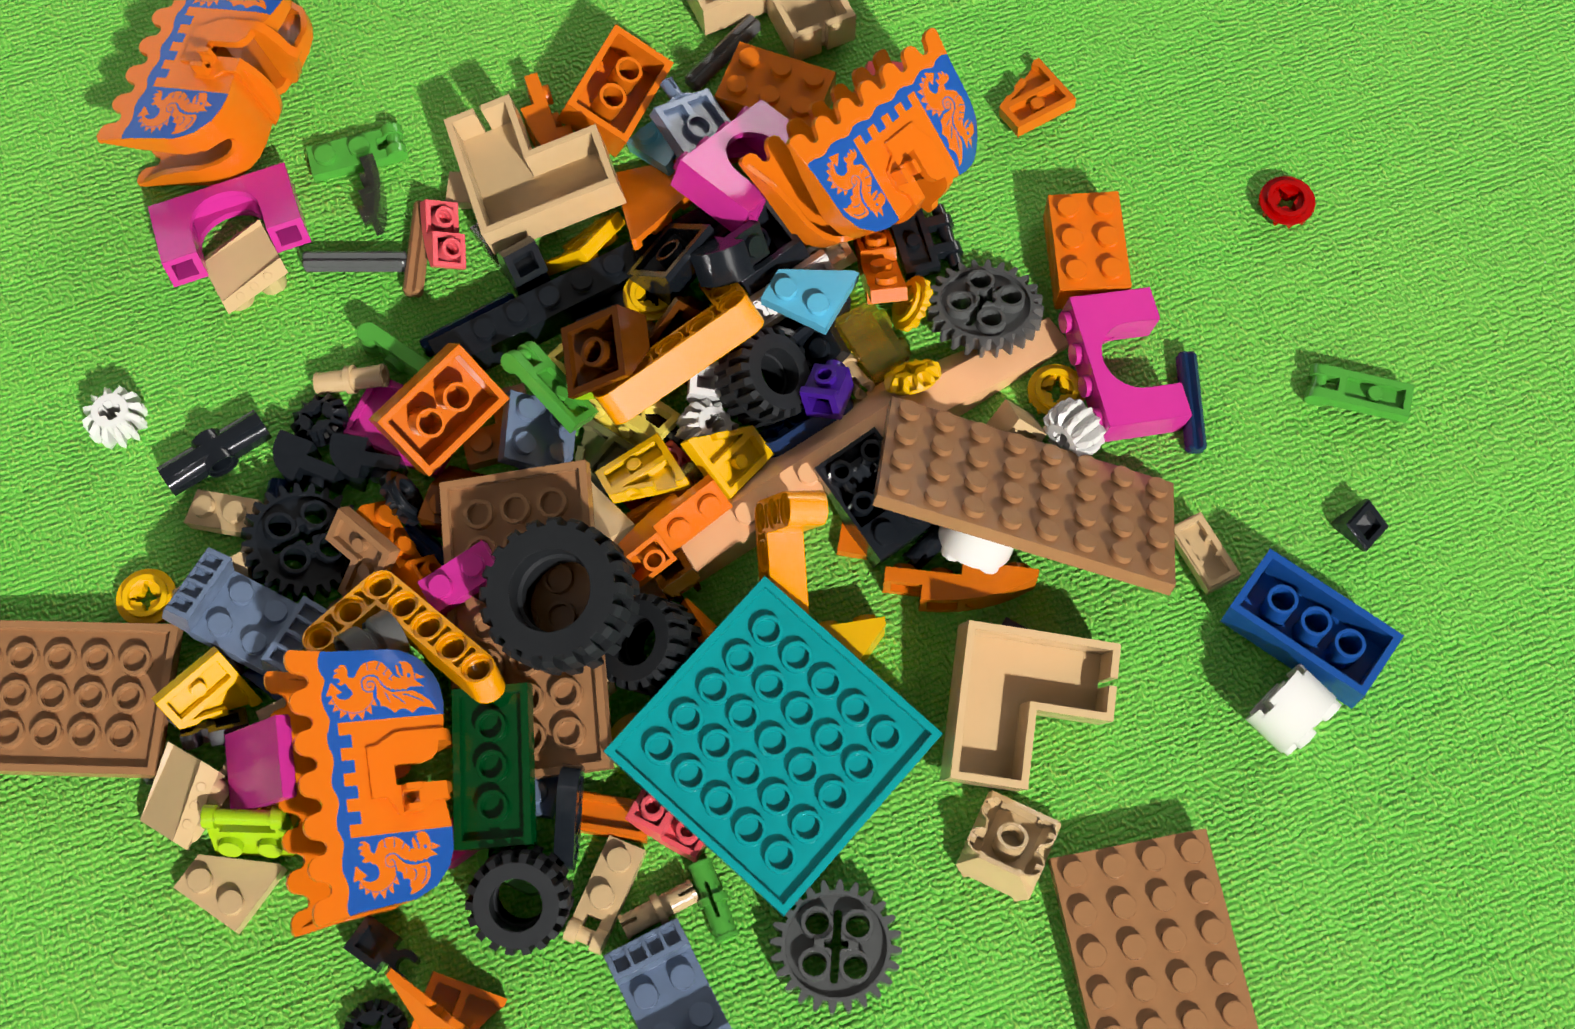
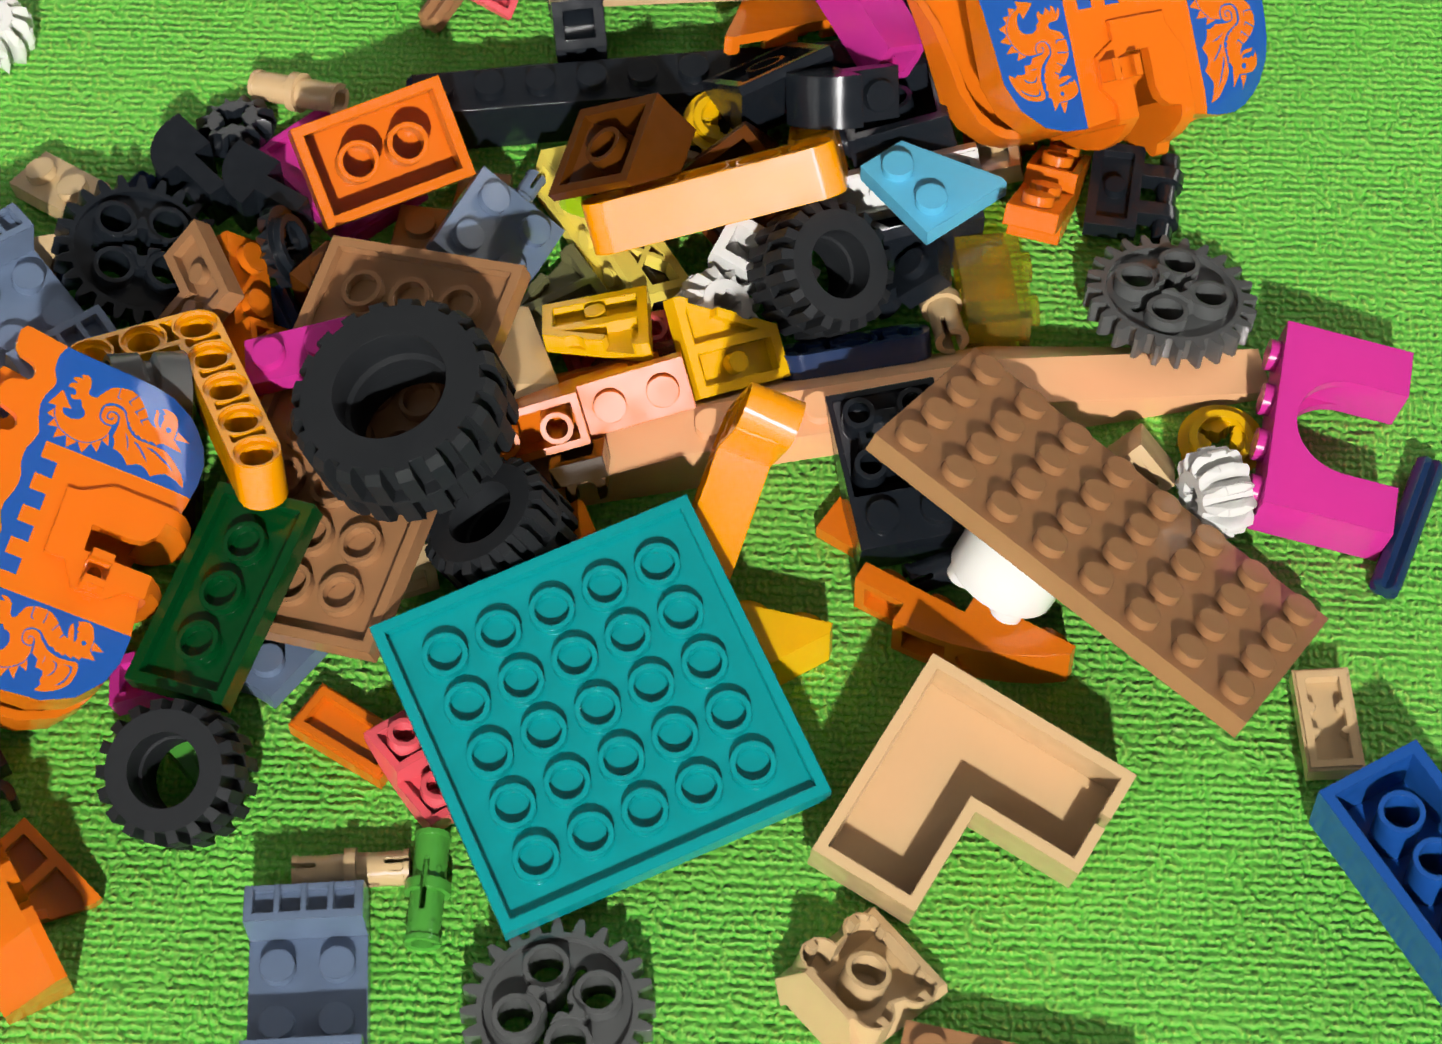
camera: 25 degrees right, 10 degrees down
black piece [157,410,272,496] -> none
bright green plate [357,322,429,377] -> none
bright green plate [501,341,599,433] -> none
yellow wing [544,211,626,276] -> none
black beam [553,763,584,870] -> none
tan plate [563,835,647,955] -> none
dark purple brick [799,360,854,420] -> none
yellow gear [884,358,942,395] -> none
yellow gear [892,275,933,332] -> none
orange wing [999,58,1076,137] -> none
orange brick [1043,191,1132,309] -> none
white brick [1245,664,1342,756] -> none

